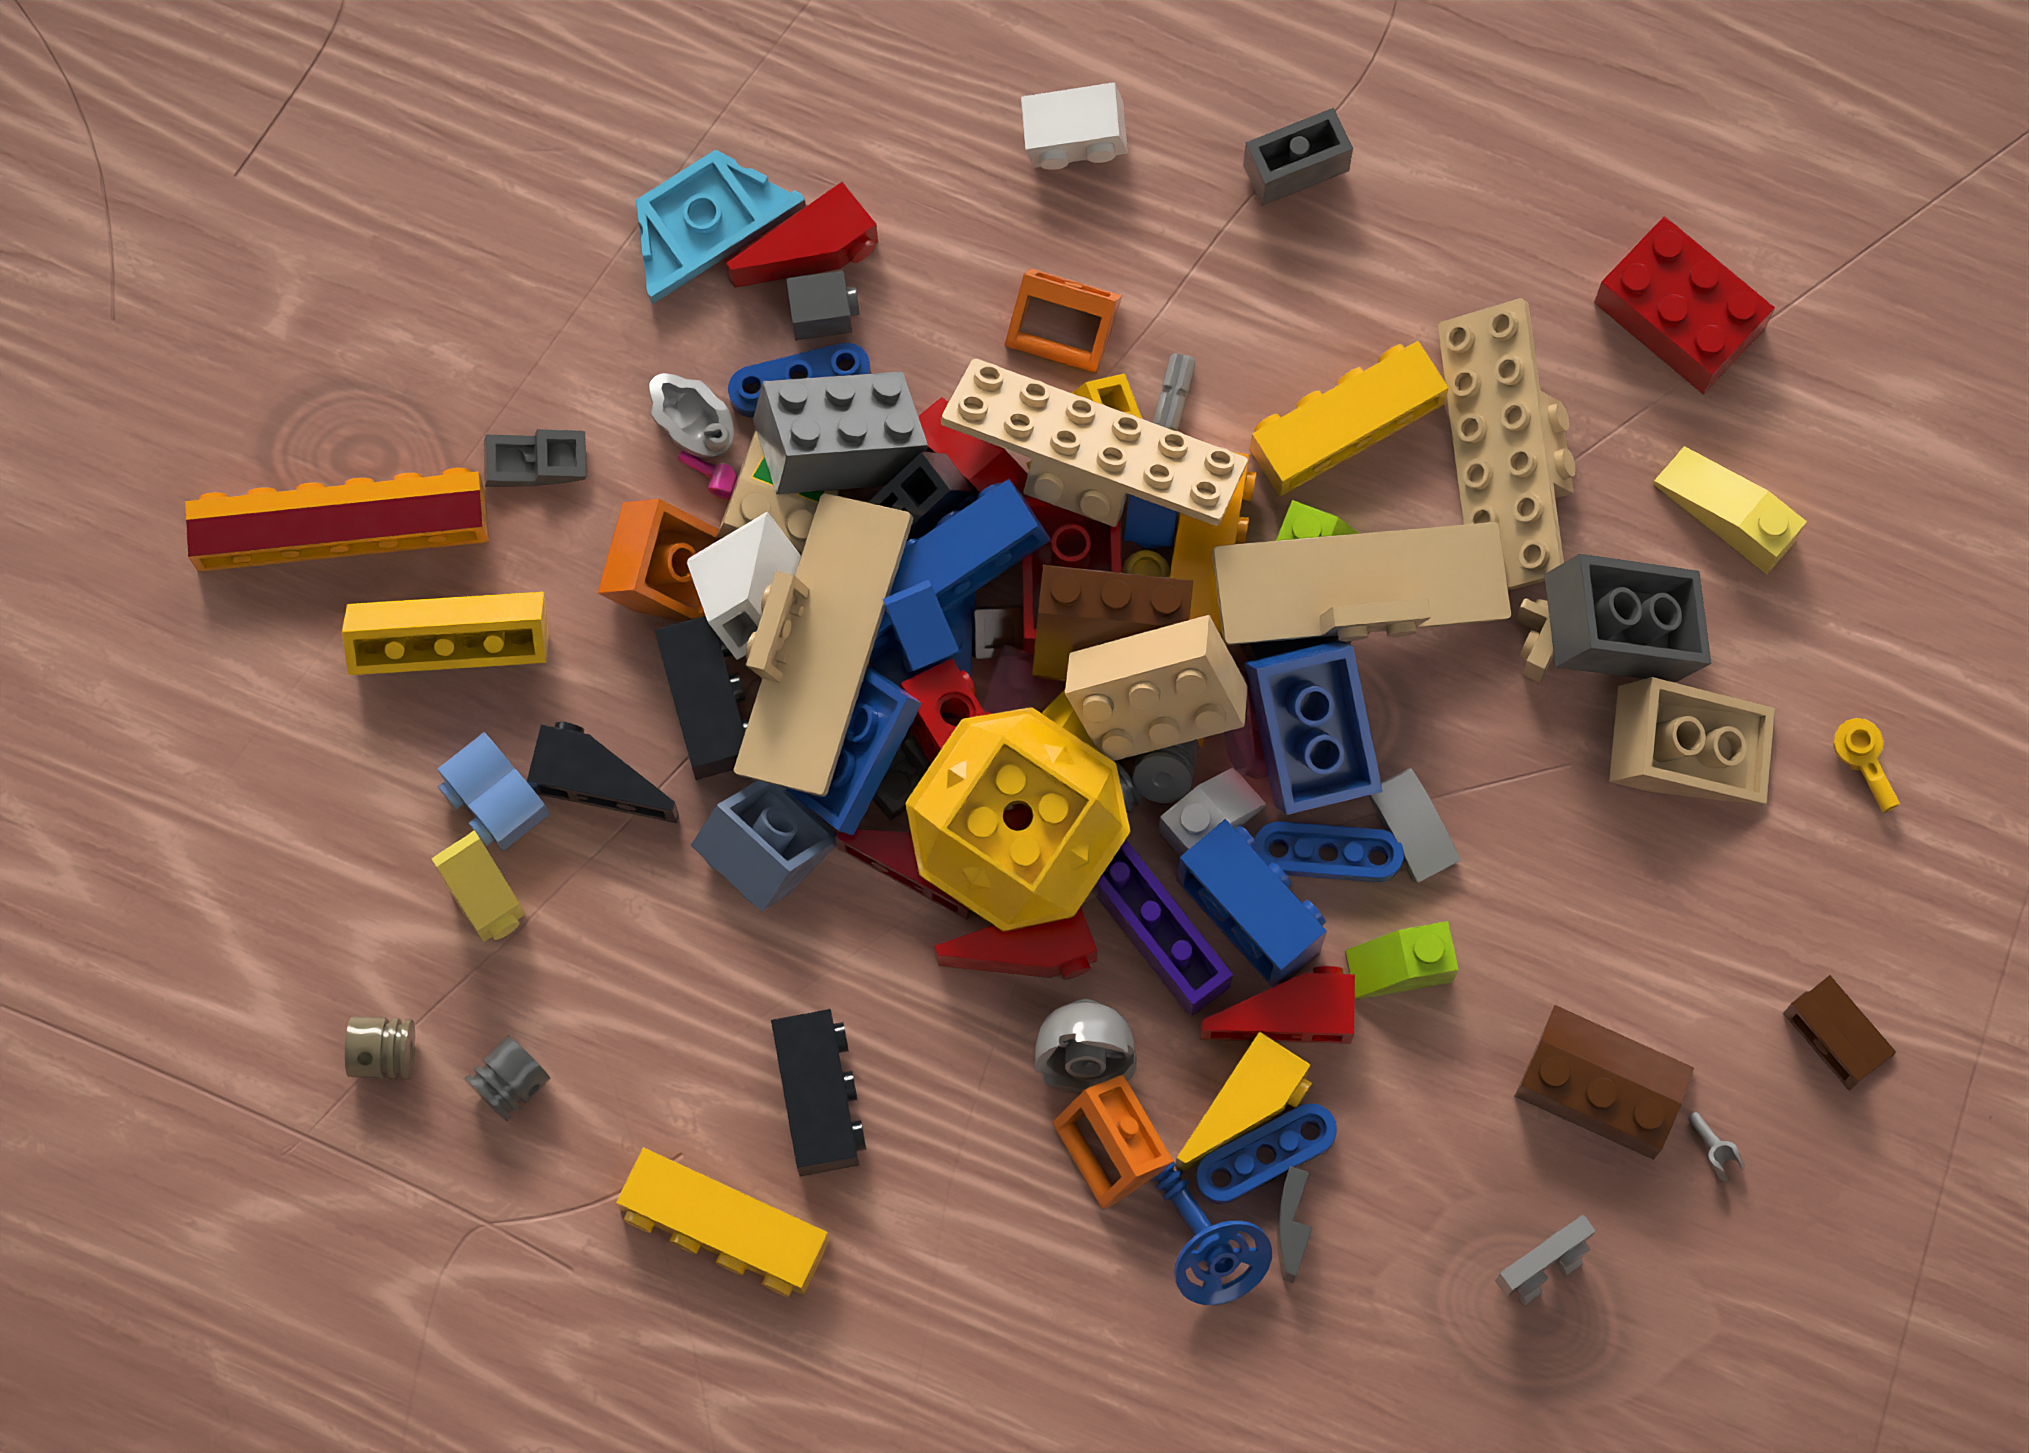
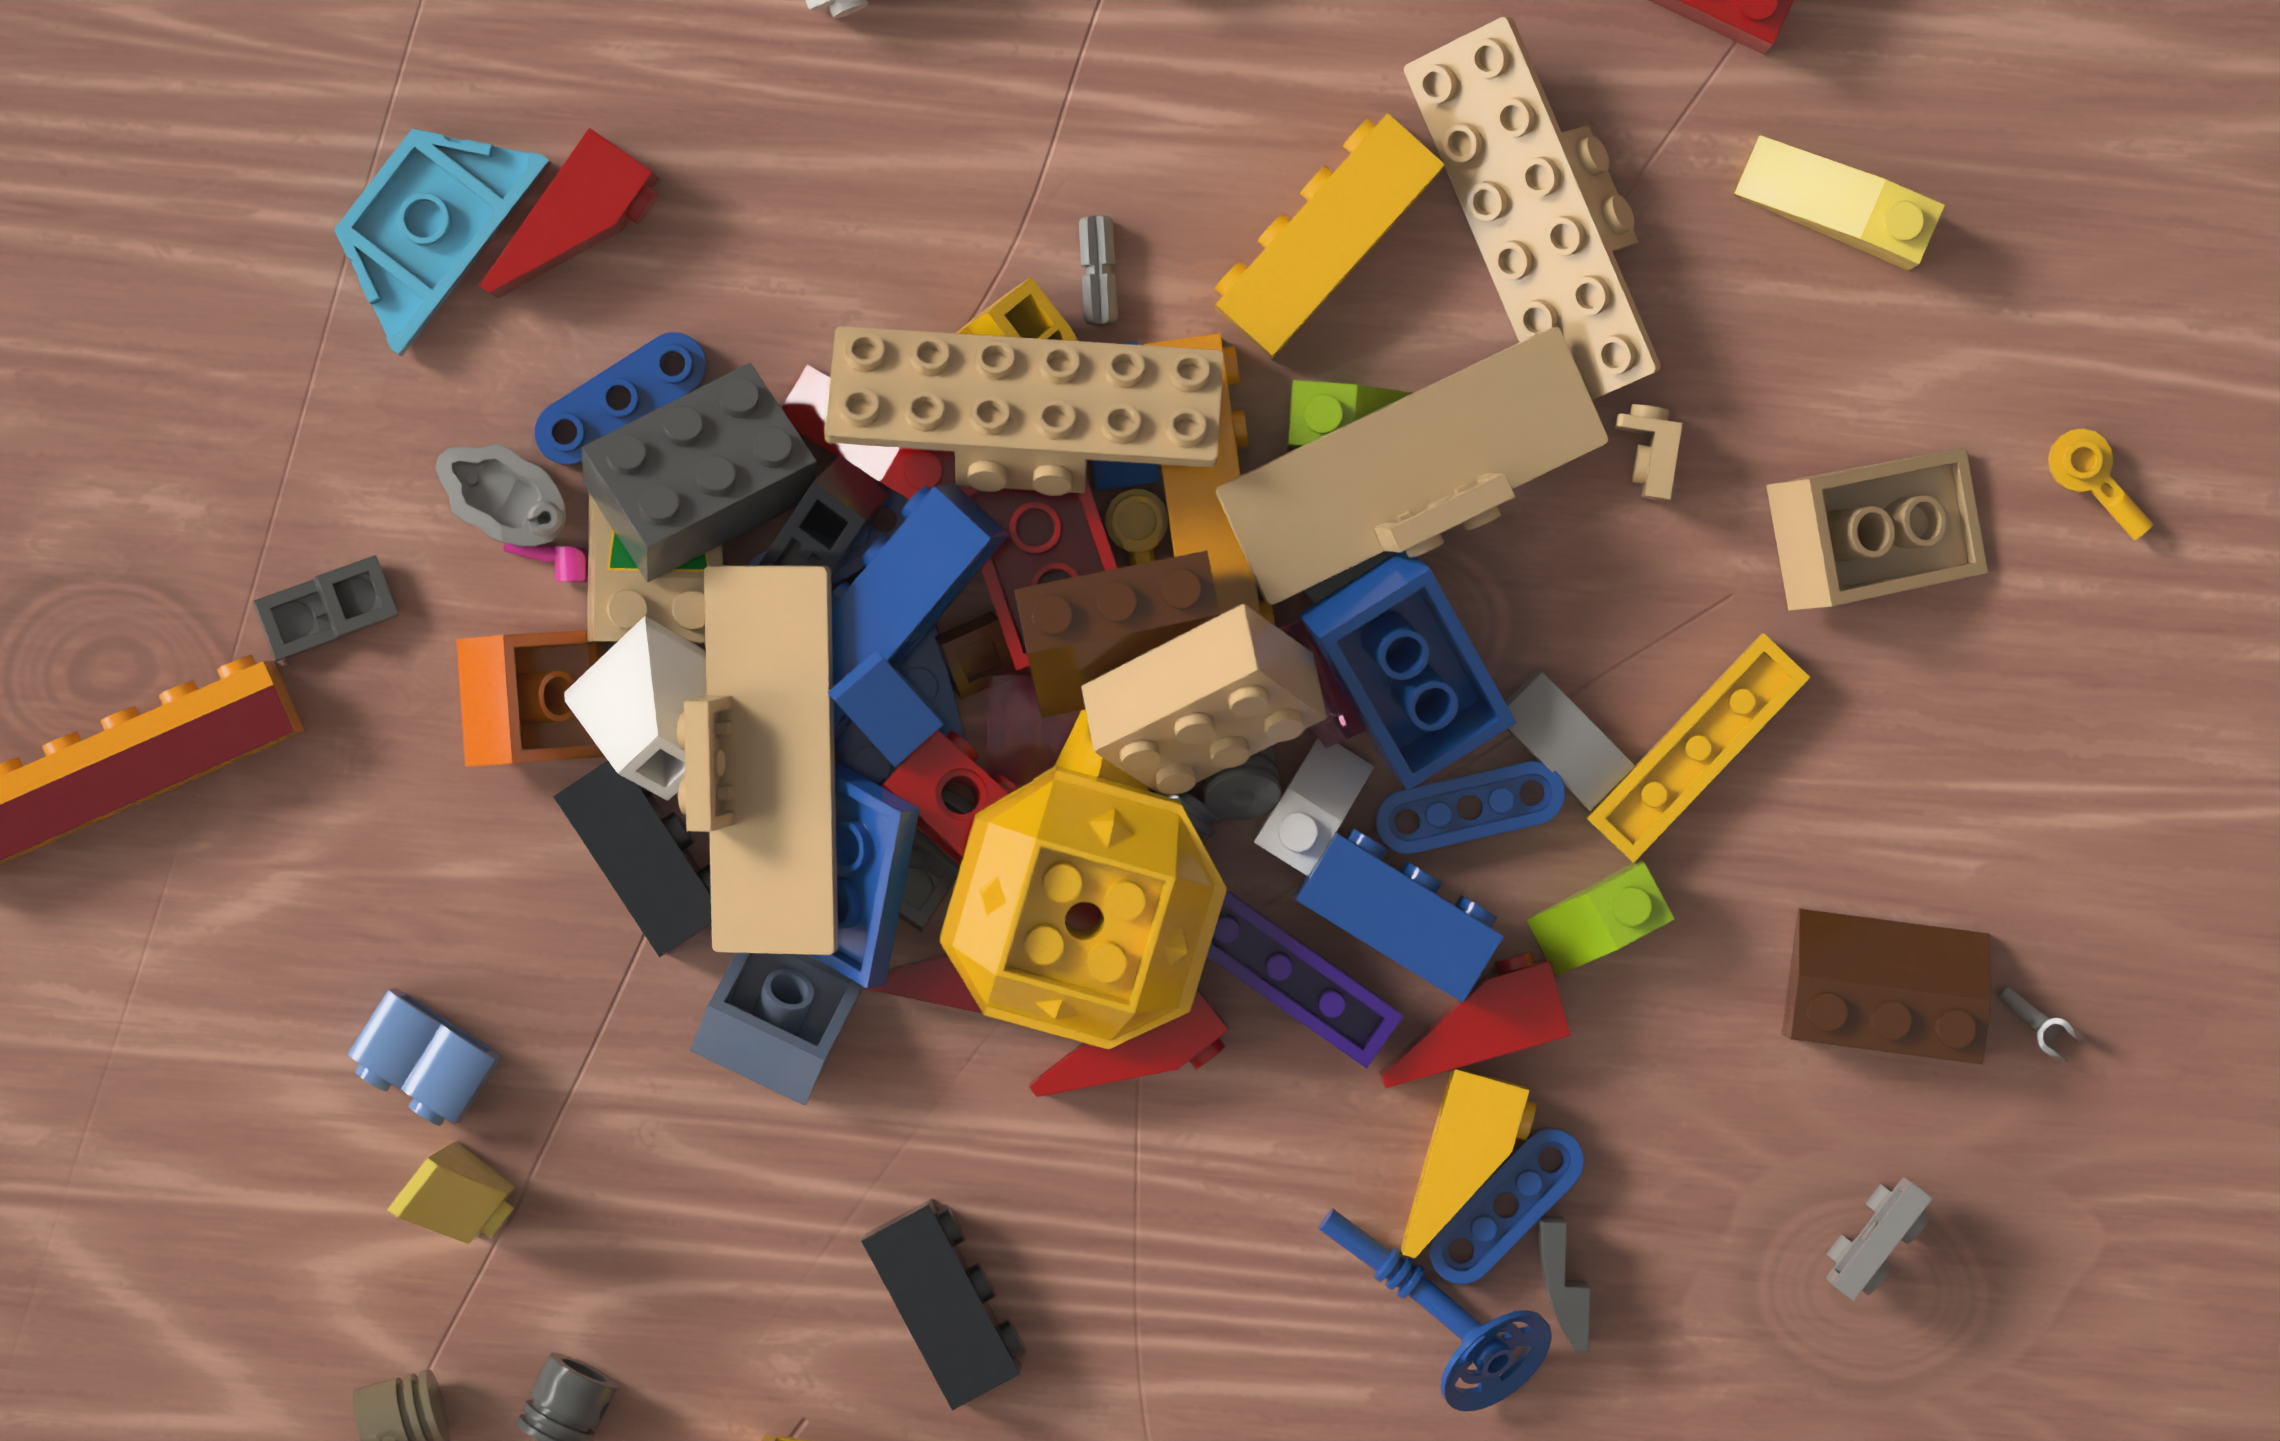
camera: 20 degrees left, 15 degrees up
yellow brick [342,592,549,675] -> none
black slope [527,722,679,823] -> none
dark grey brick [787,271,860,341] -> none
orange tile [1005,268,1122,374] -> none
light grey cylinder [1035,999,1136,1093] -> none
orange tile [1052,1074,1174,1210] -> none
dark grey brick [1545,554,1711,683] -> none
reddish brown panel [1783,975,1896,1091] -> none
none -> yellow plate [1586,633,1810,863]

